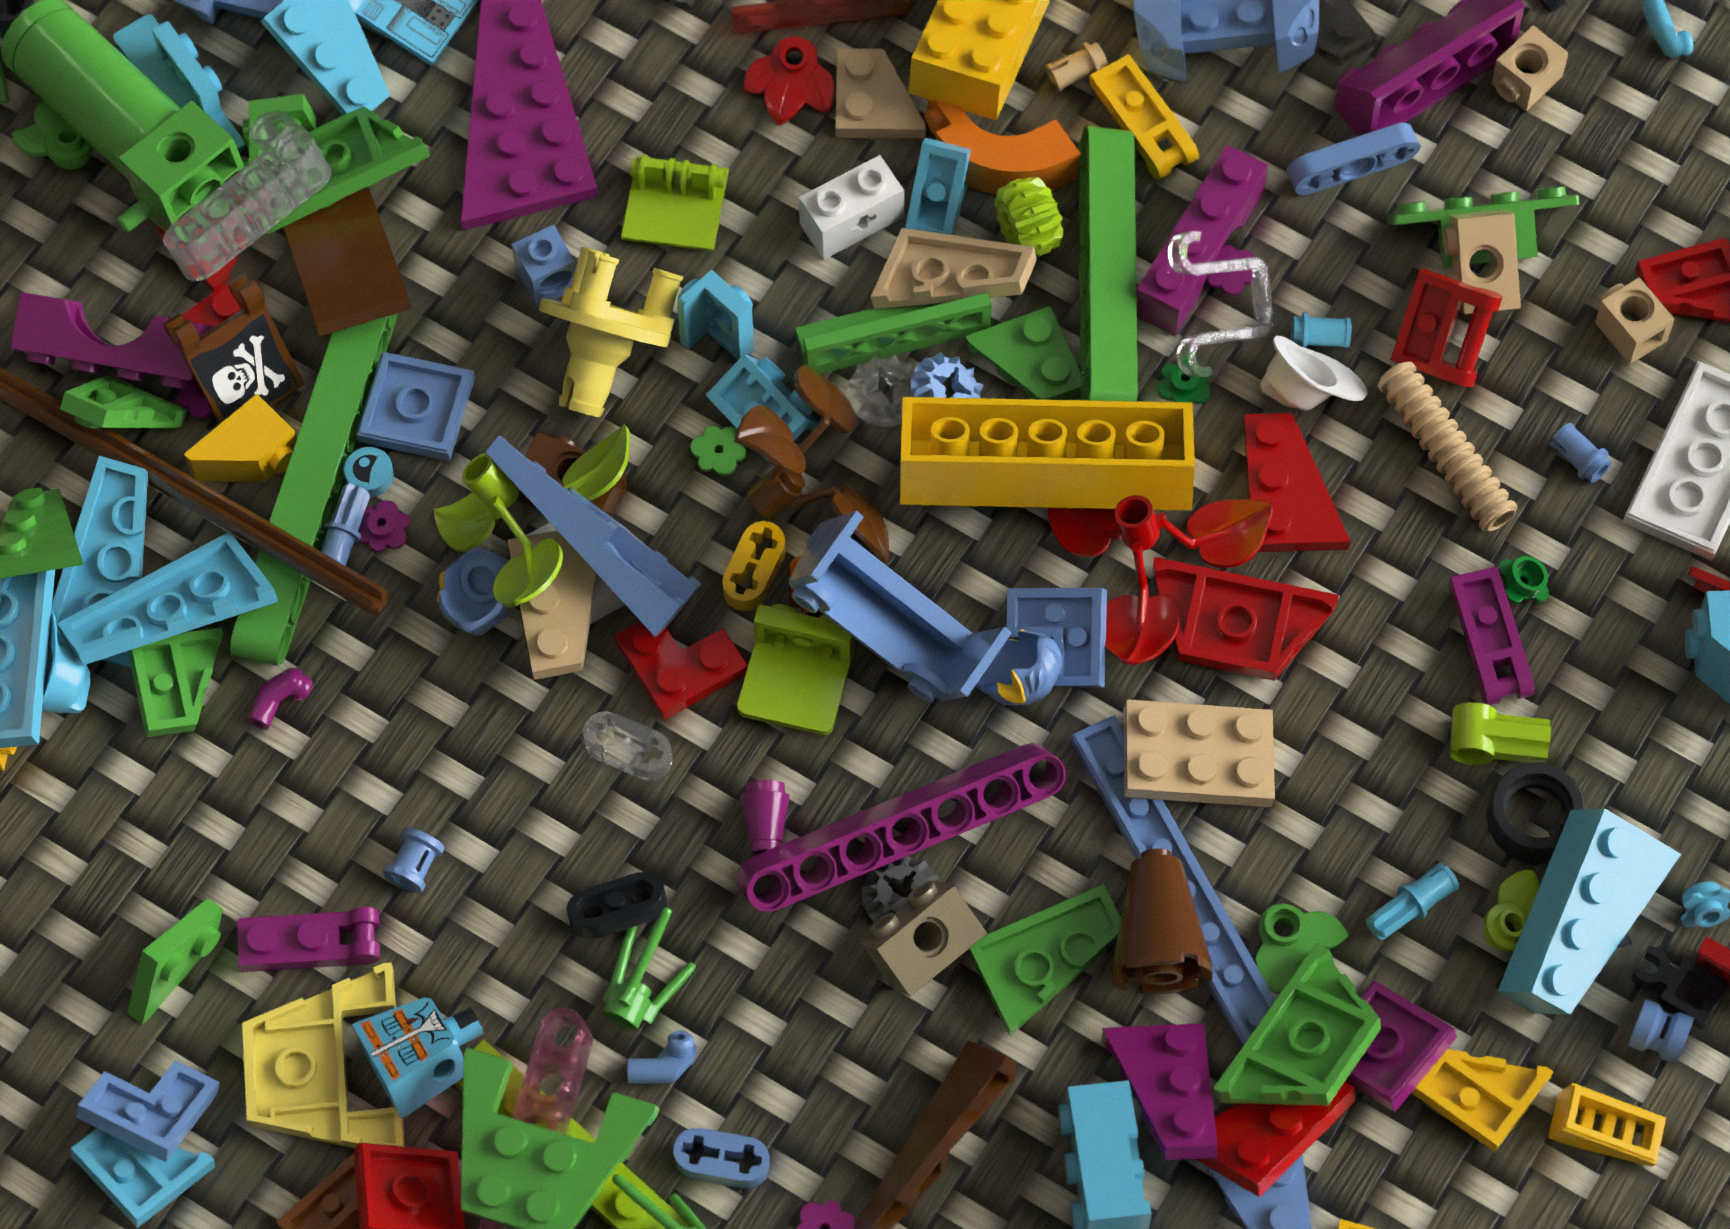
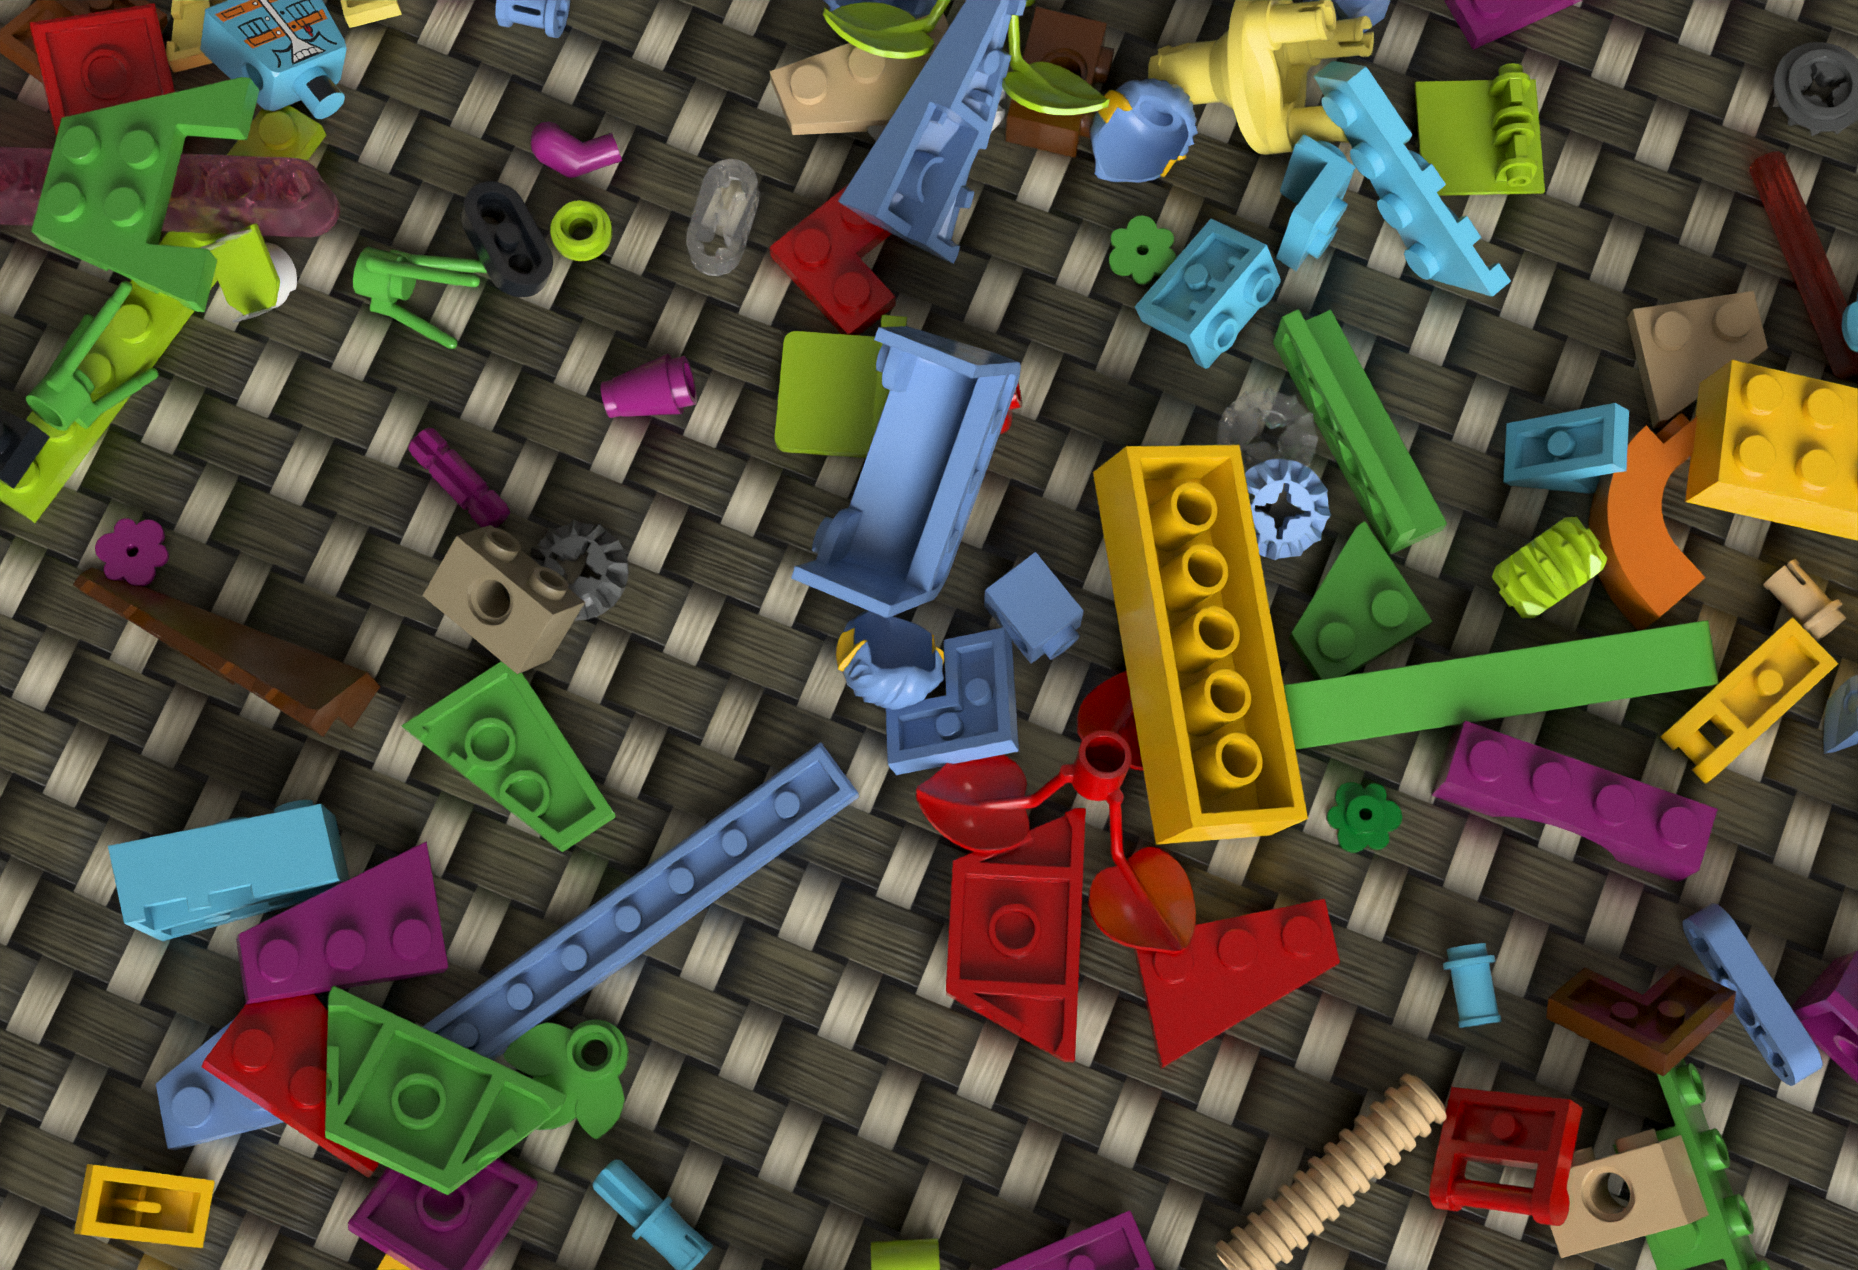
camera: 80 degrees right, 10 degrees up
medium blue arm [628,1030,697,1084] -> none
medium blue beam [673,1128,770,1189] -> none
yellow beam [722,521,786,611] -> none
reddish brown plant [734,365,889,564] -> none
magenta beam [736,743,1066,912] -> none
red plate [743,36,835,126] -> none
white brick [799,155,904,260] -> none
tan wing [871,228,1037,310] -> none
reddish brown cone [1111,848,1213,994] -> none
tan plate [1123,699,1275,807] -> none
clear piece [1168,231,1273,377] -> none
magenta plant [1207,245,1256,296] -> none
white piece [1260,336,1368,411] -> none
none -> lime piece [200,223,297,323]
none -> magenta axle [408,427,510,528]
none -> magenta arm [531,121,622,178]
none -> lime plate [550,200,612,261]
none -> medium blue brick [984,552,1084,664]
none -> medium blue hair [1089,78,1198,183]
none -> medium azure wing [1314,61,1511,297]
none -> reddish brown plate [1546,964,1736,1077]

